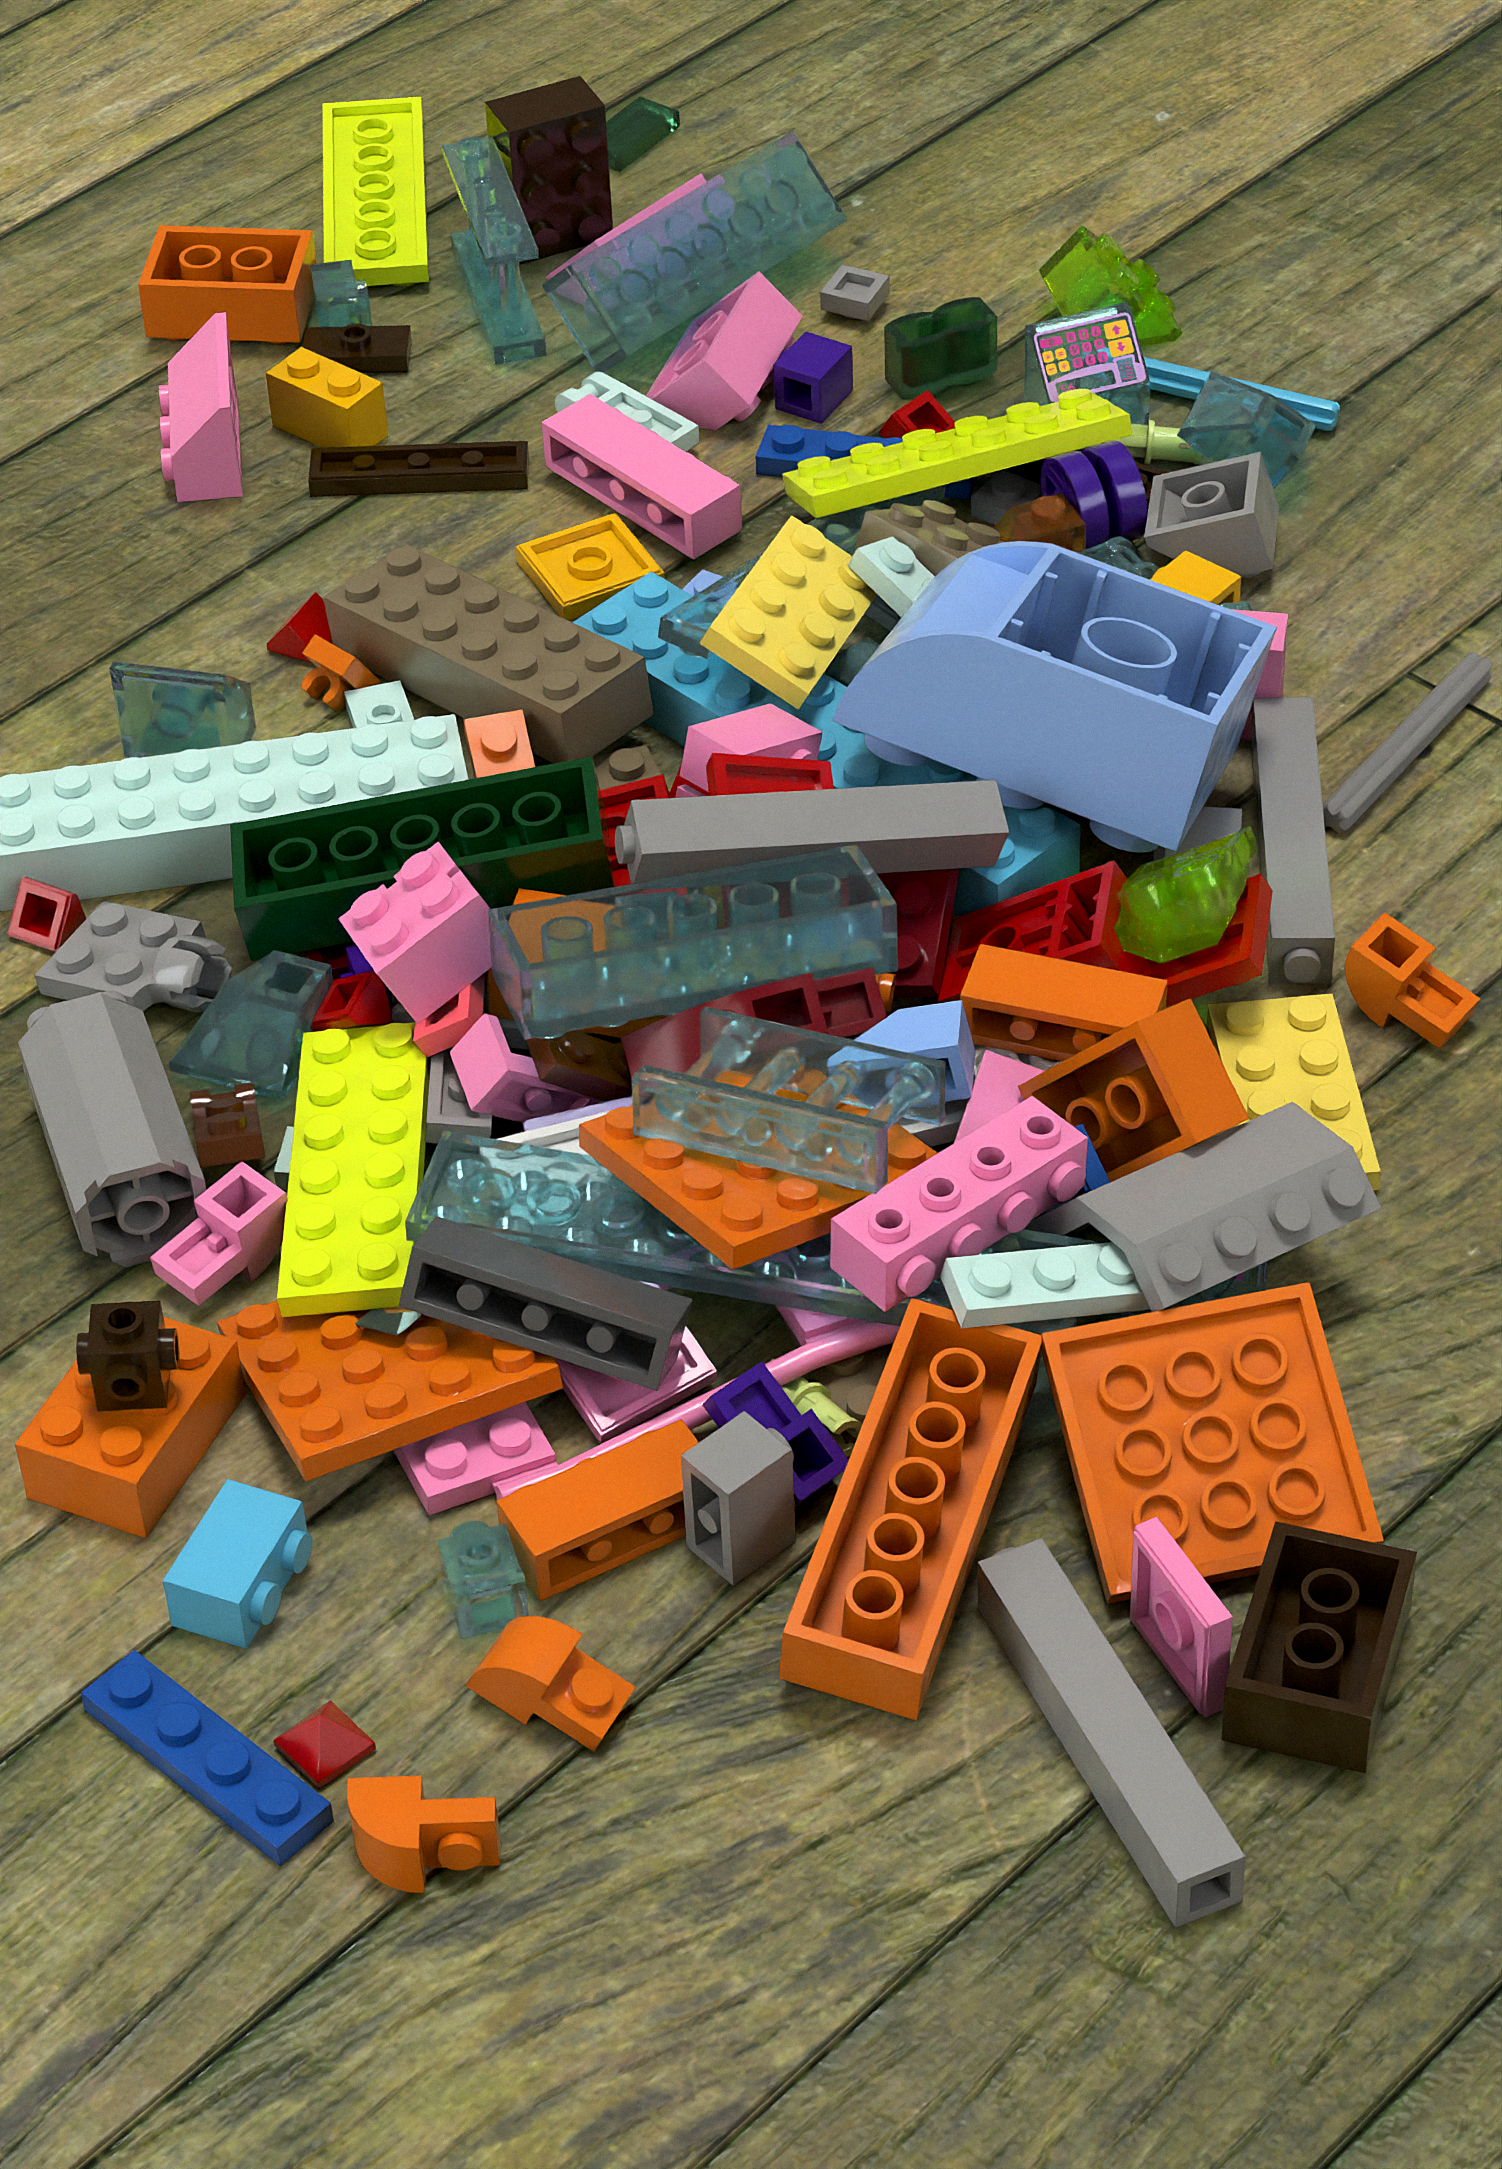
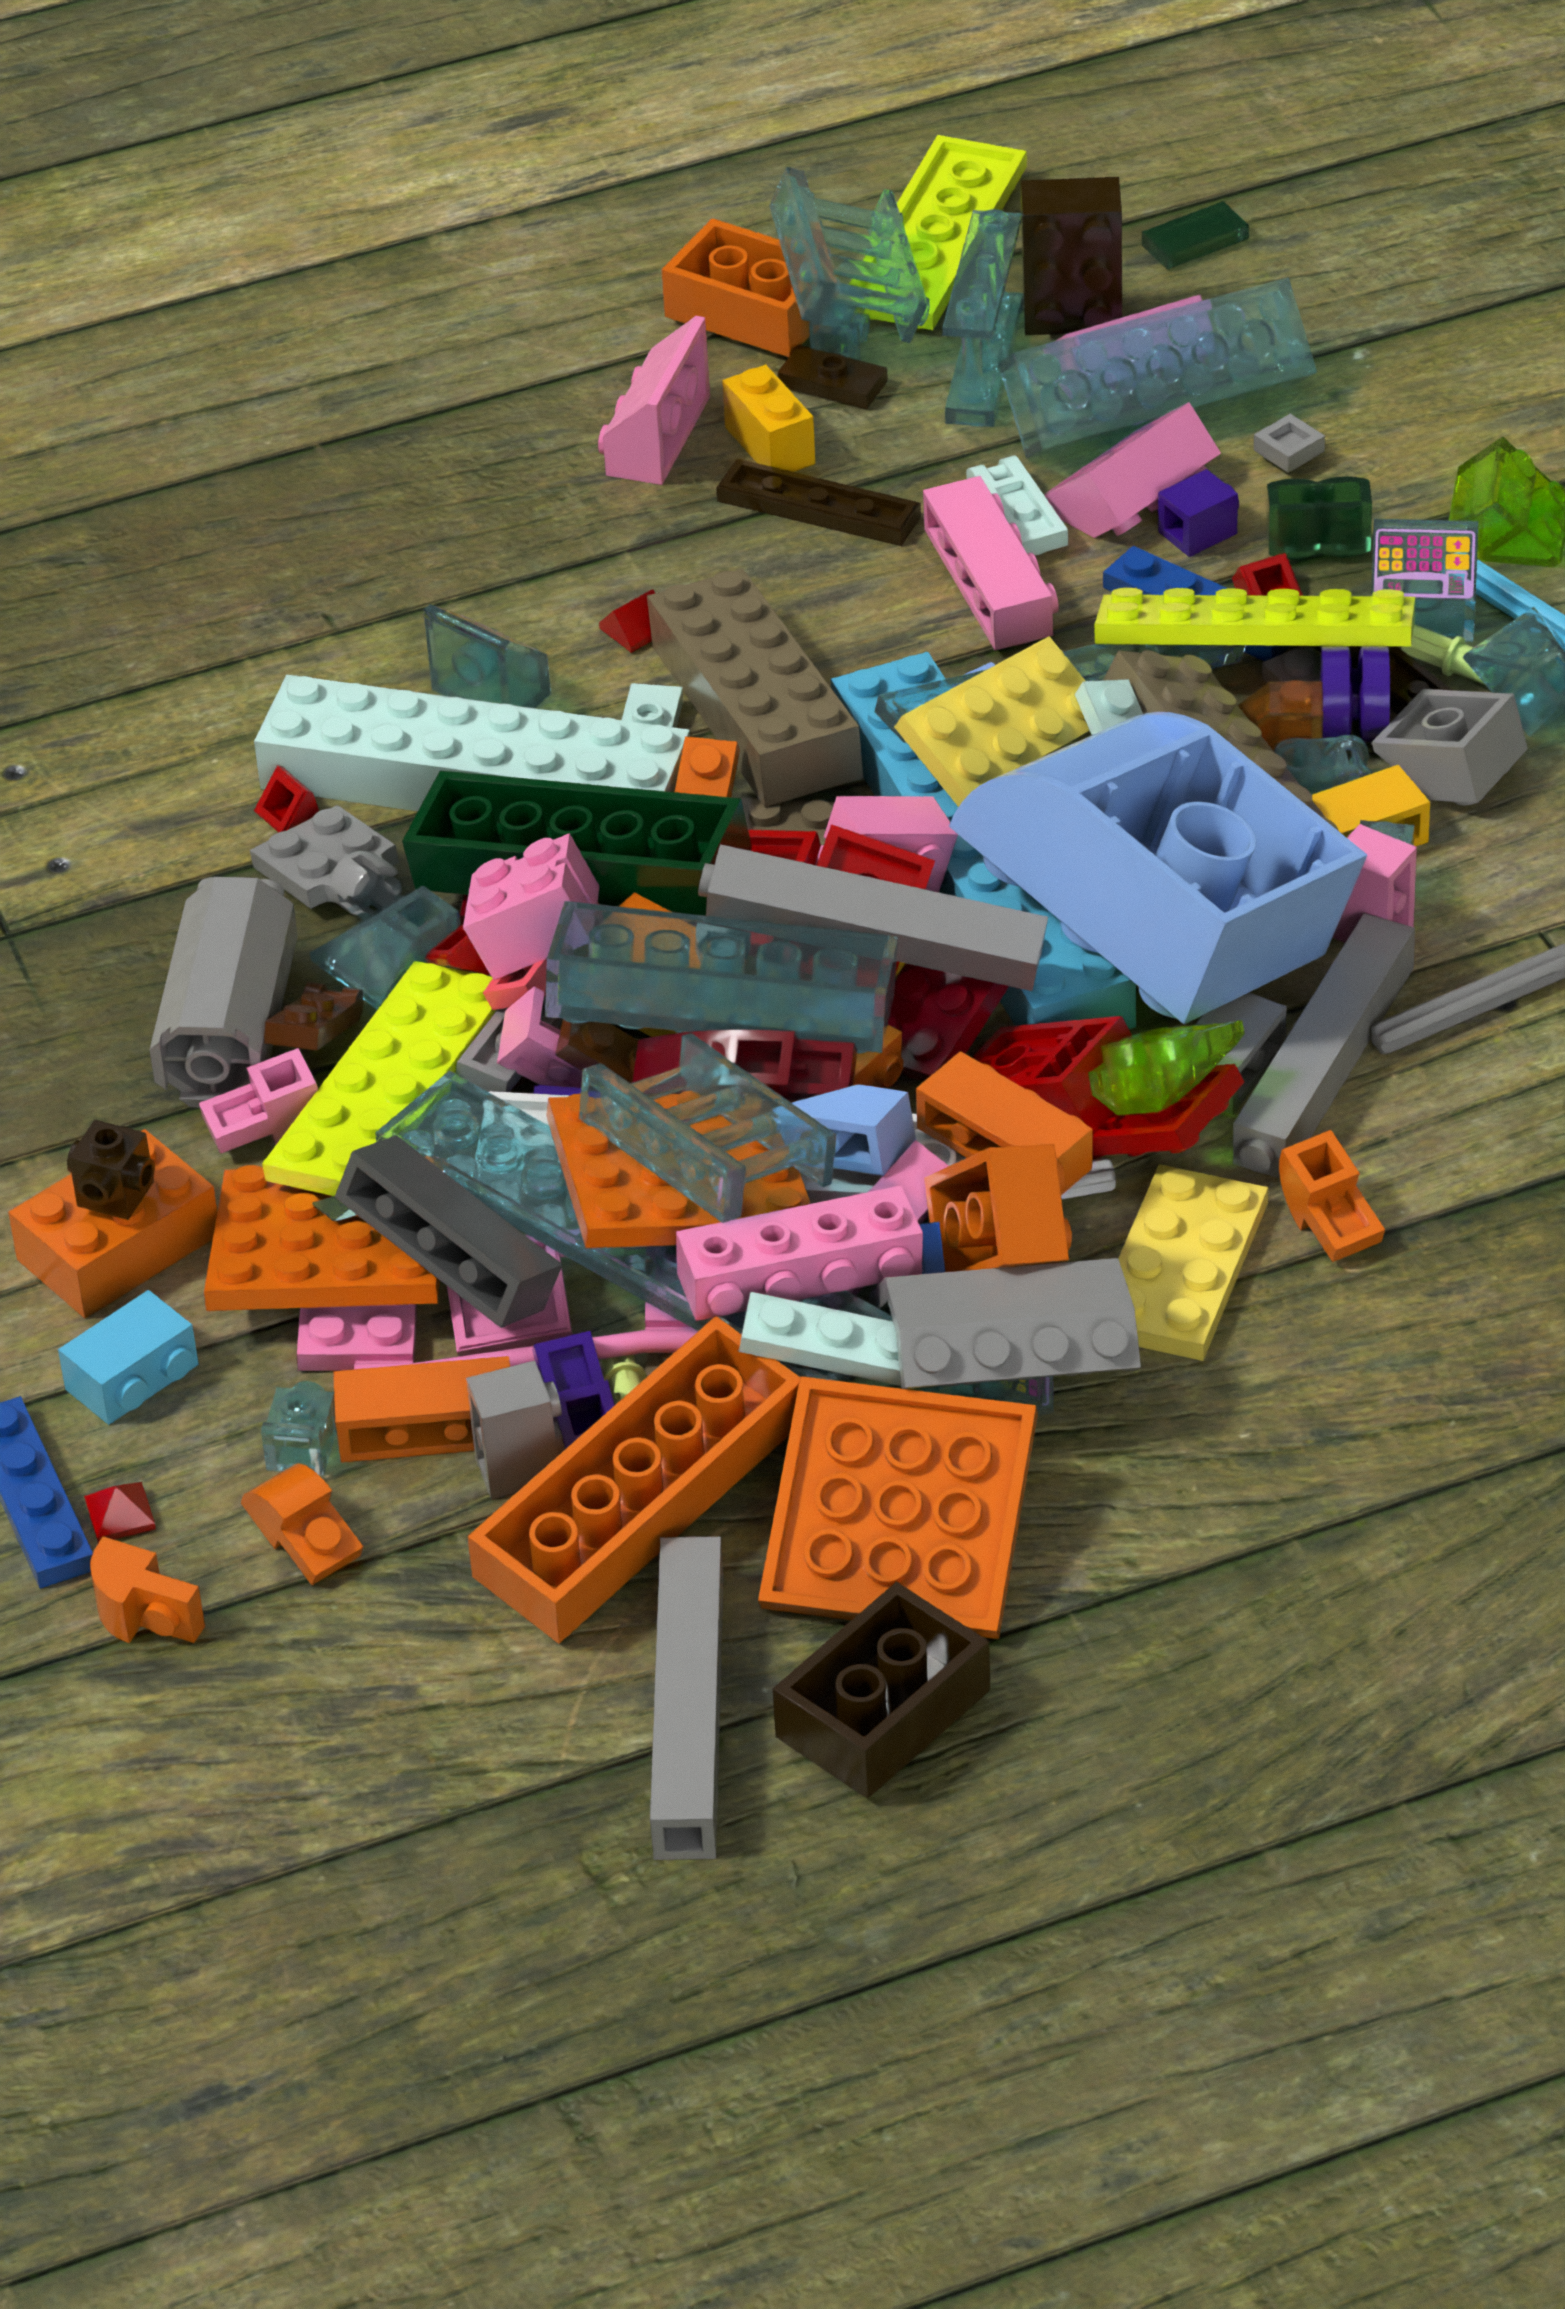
camera: 25 degrees right, 0 degrees up
orange tile [301,634,381,712] -> none
yellow tile [516,513,665,621] -> none
bright pink tile [1130,1517,1233,1718] -> none
none -> clear light blue fence [769,167,930,343]

